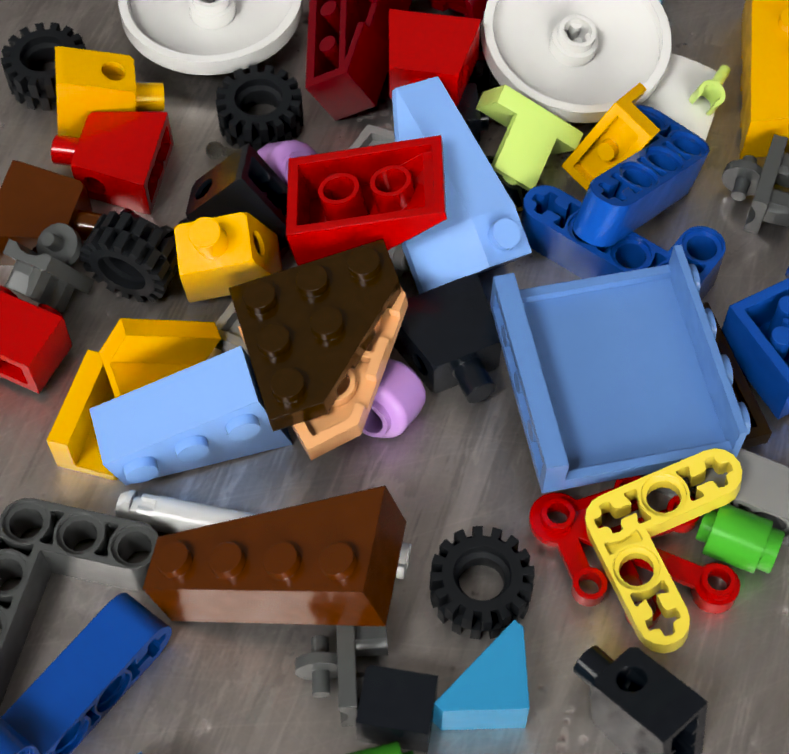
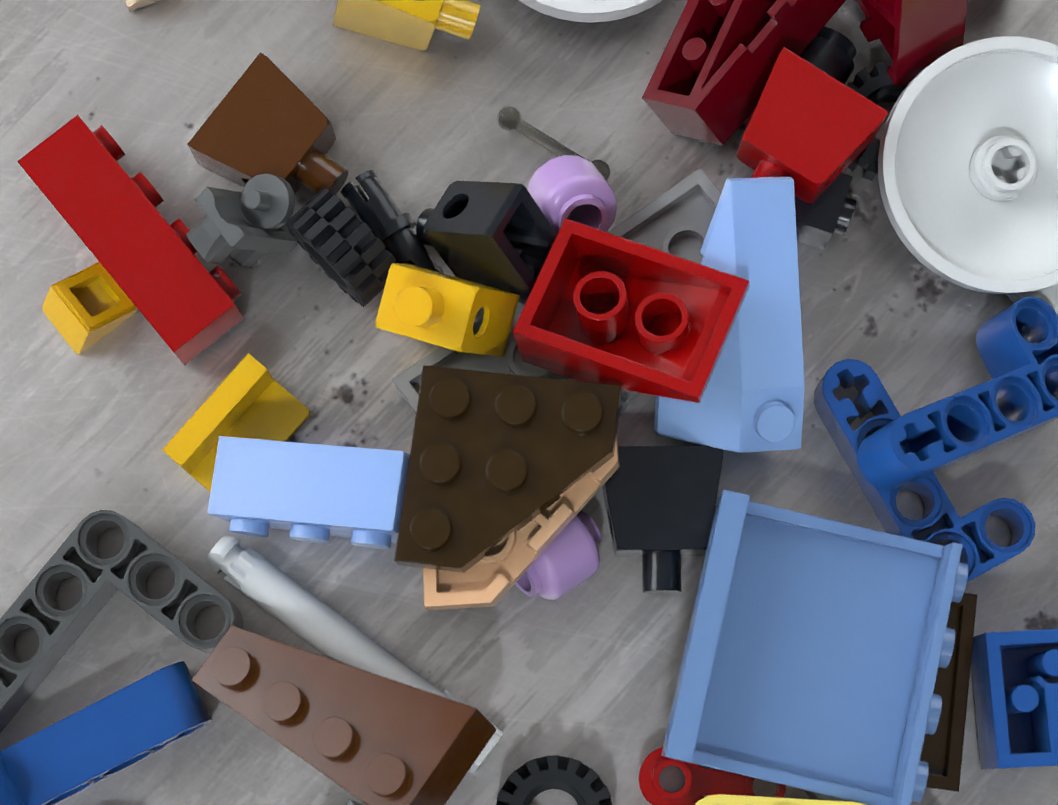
camera: 25 degrees right, 20 degrees up
red torso [51,111,174,215] -> none
yellow panel [99,318,221,398] -> none
black tyre [215,65,304,152] -> none
yellowish green piece [475,84,583,216] -> none
yellow panel [561,83,660,191] -> none

